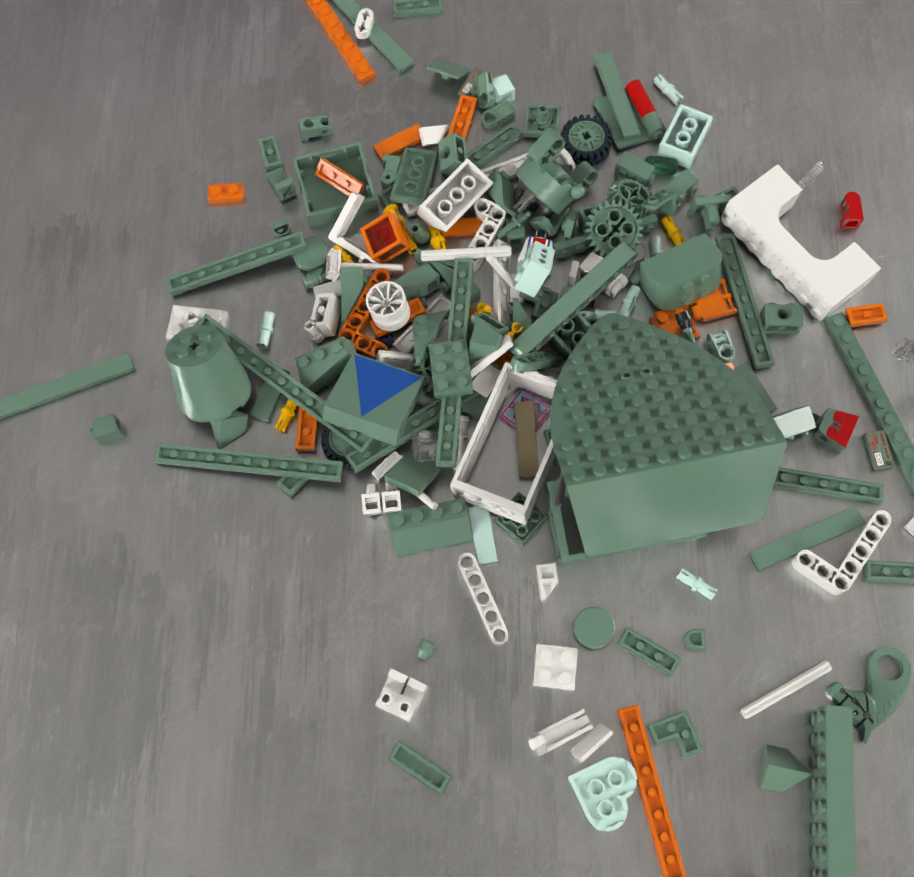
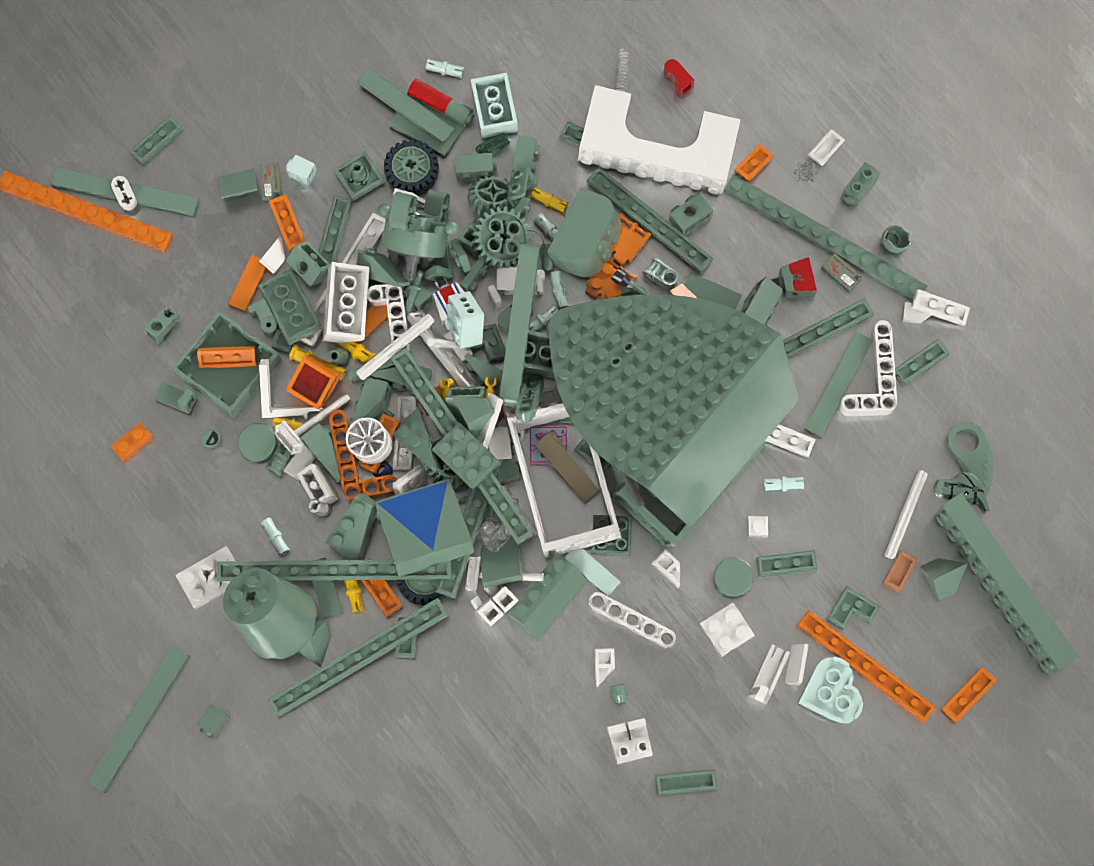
camera: 40 degrees left, 5 degrees up
sand green plate [166,231,308,296] -> none
sand green plate [258,135,284,171] -> none
sand green piece [475,71,495,109] -> none
sand green piece [482,100,516,129] -> none
sand green tile [684,629,706,651] -> none
sand green plate [687,193,732,232] -> none
none -> white tile [595,648,615,686]
none -> white plate [748,516,768,537]
none -> white plate [765,424,816,458]
none -> nougat tile [883,550,918,594]

